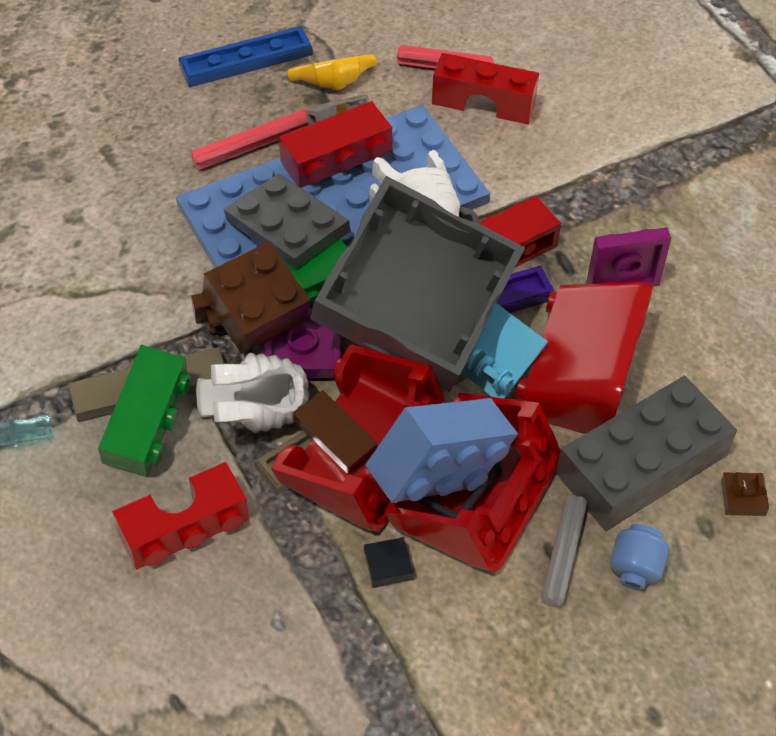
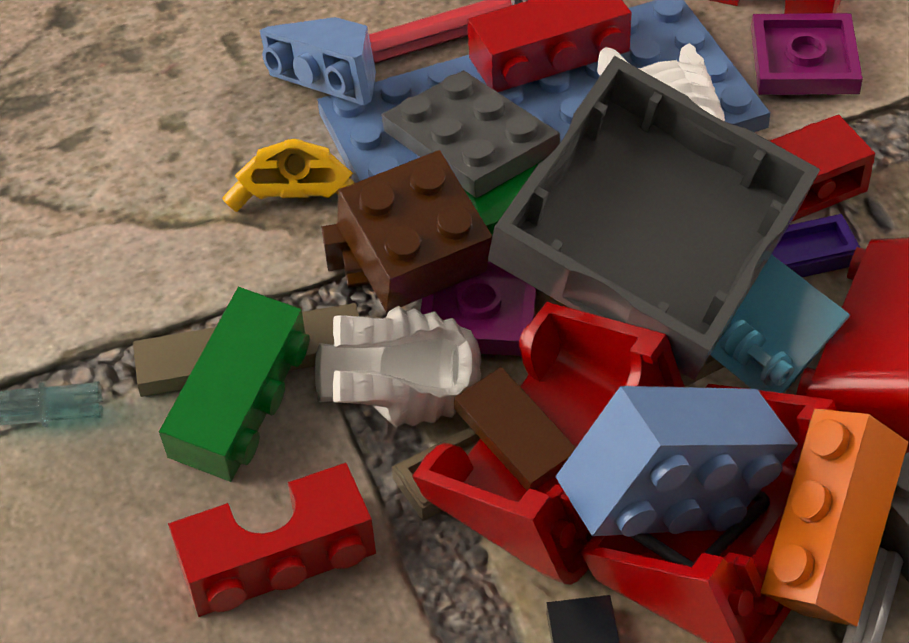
camera: 10 degrees right, 5 degrees down
none -> yellow piece [222,139,355,212]
none -> medium blue slope [259,17,376,105]
none -> magenta plate [751,13,863,95]
none -> orange brick [760,409,908,627]

